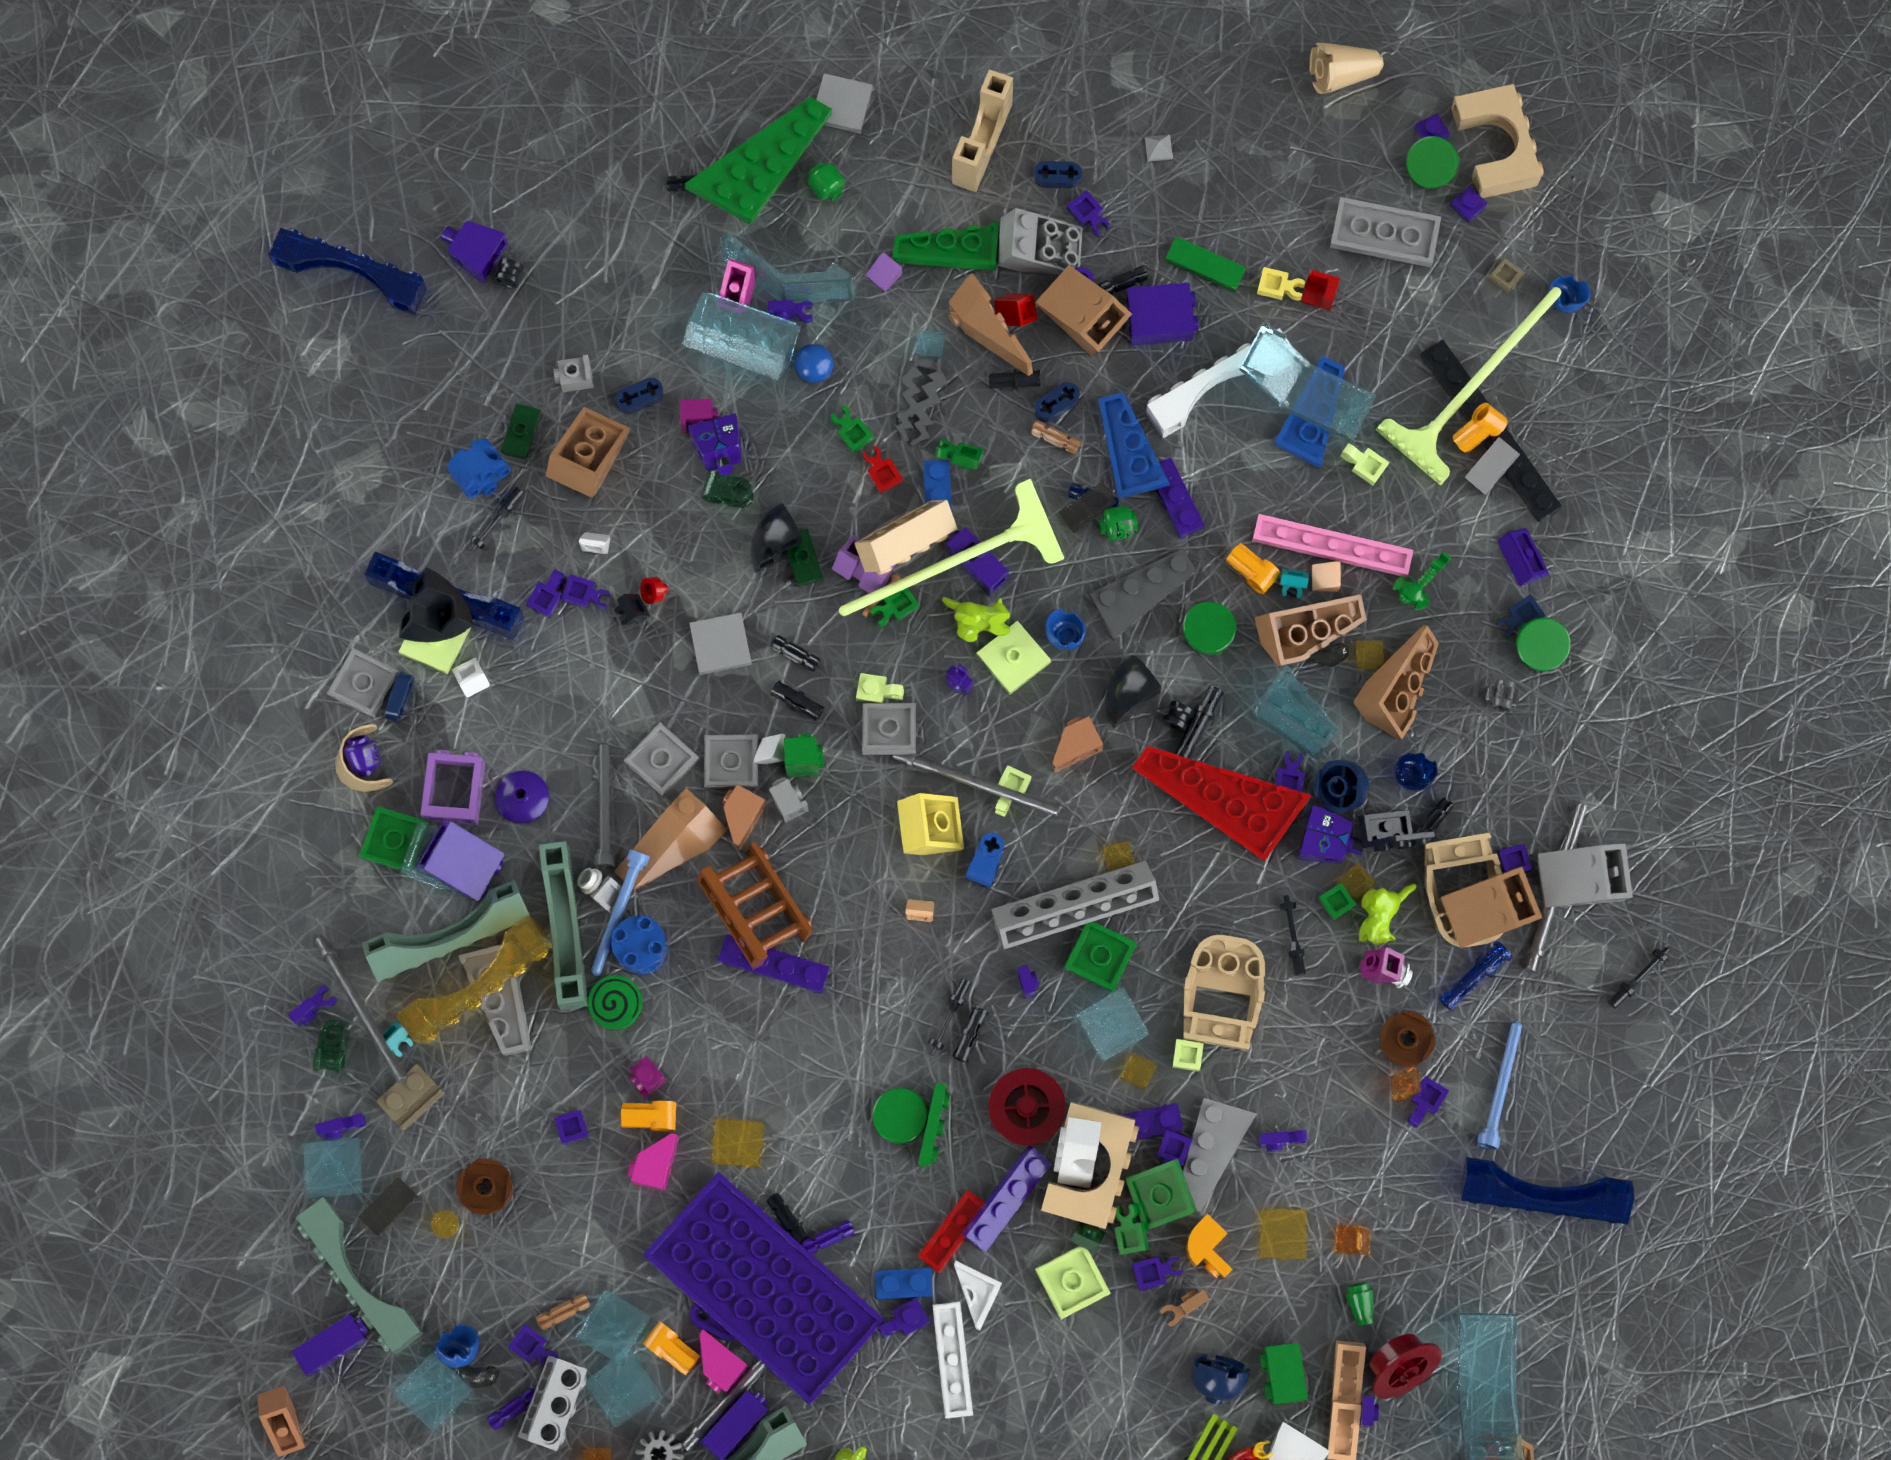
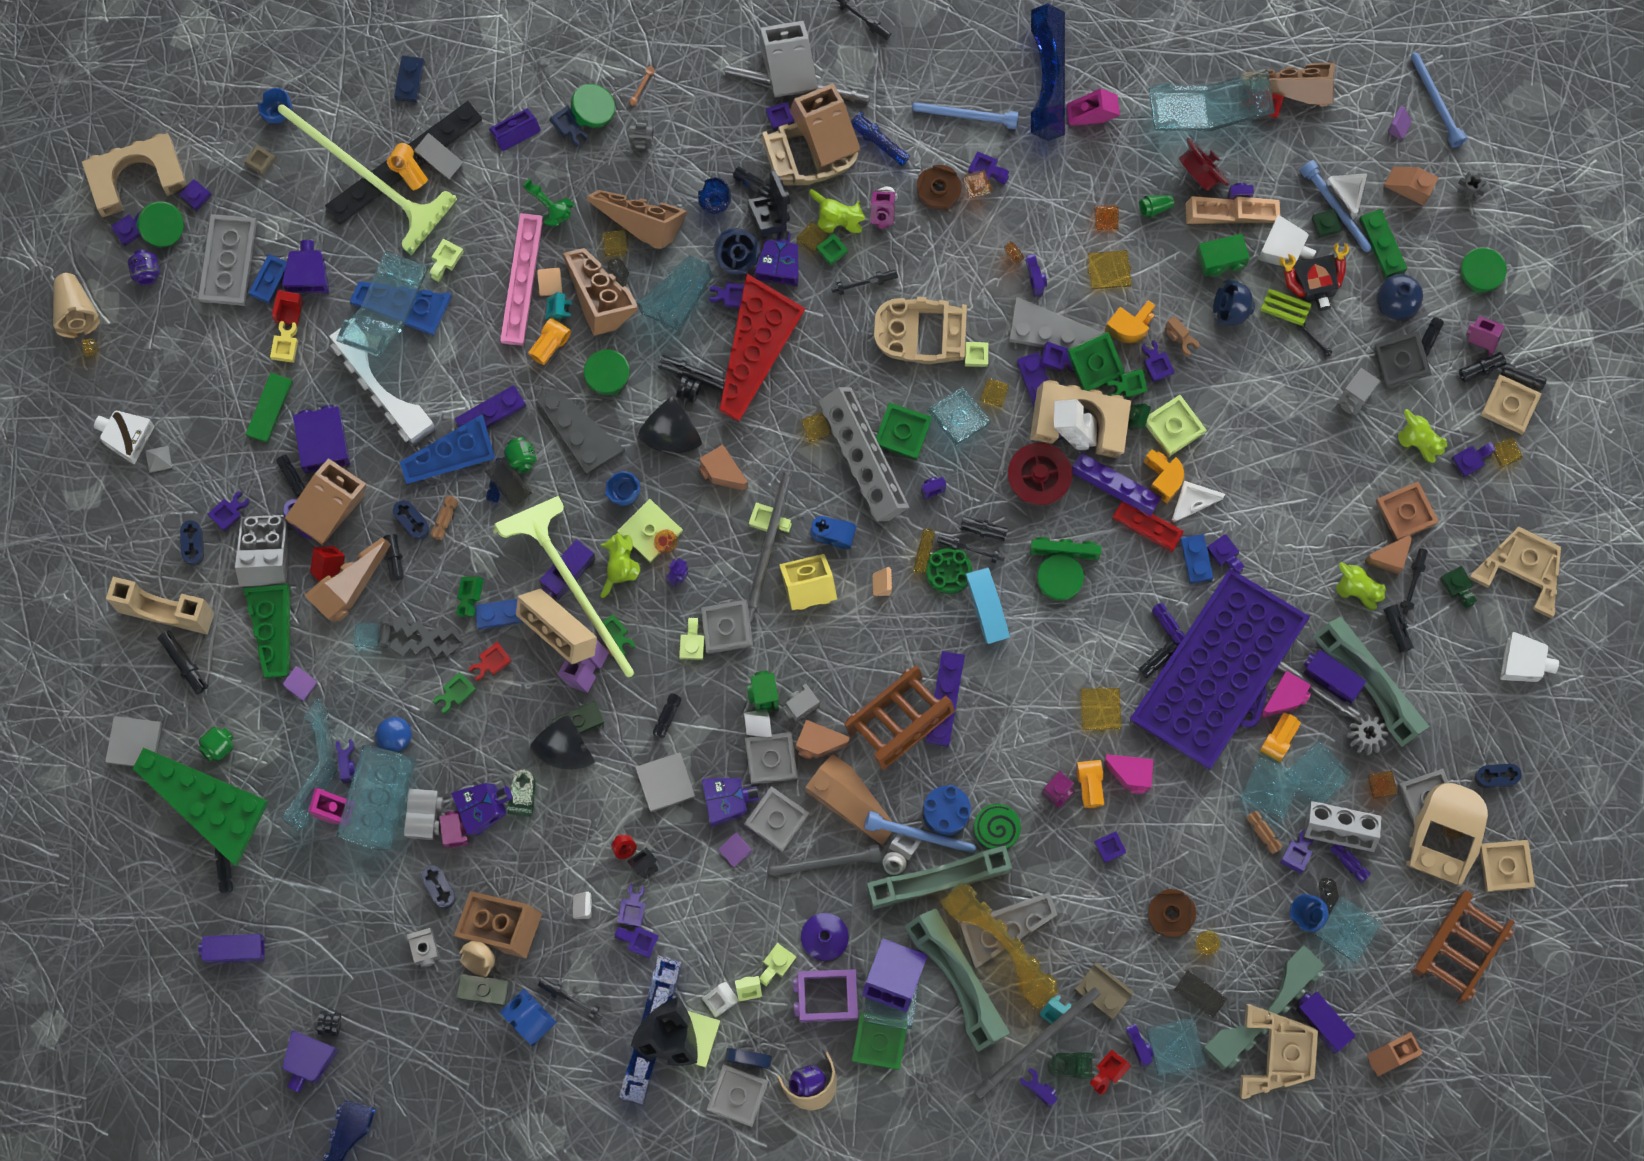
camera: 100 degrees left, 0 degrees up
black pin [770,680,825,722] -> none
white tile [932,1302,973,1419] -> none
none -> clear yellow hinge [82,339,99,358]
none -> white torso [94,411,155,464]
none -> dark purple head [128,249,160,285]
none -> black pin [158,630,209,695]
none -> dark purple brick [198,934,265,964]
none -> blue plate [248,254,287,304]
none -> dark purple torso [283,240,329,293]
none -> dark blue plate [394,55,425,103]
none -> light grey brick [404,789,443,840]
none -> tan hair [459,941,495,977]
none -> nougat hinge [629,66,655,106]
none -> clear orange tile [654,529,678,554]
none -> dark purple torso [702,778,759,827]
none -> medium lavender slope [718,832,752,868]
none -> yellowish green plate [735,976,762,1002]
none -> yellowish green plate [759,943,797,987]
none -> clear yellow axle [913,529,935,574]
none -> green tile [926,548,972,595]
none -> medium azure slope [966,567,1010,644]
none -> clear orange tile [1004,241,1024,264]
none -> dark pink slope [1066,89,1120,125]
none -> red plate [1089,1050,1131,1095]
none -> light orange brick [1144,449,1184,504]
none -> tan wing [1240,1004,1318,1099]

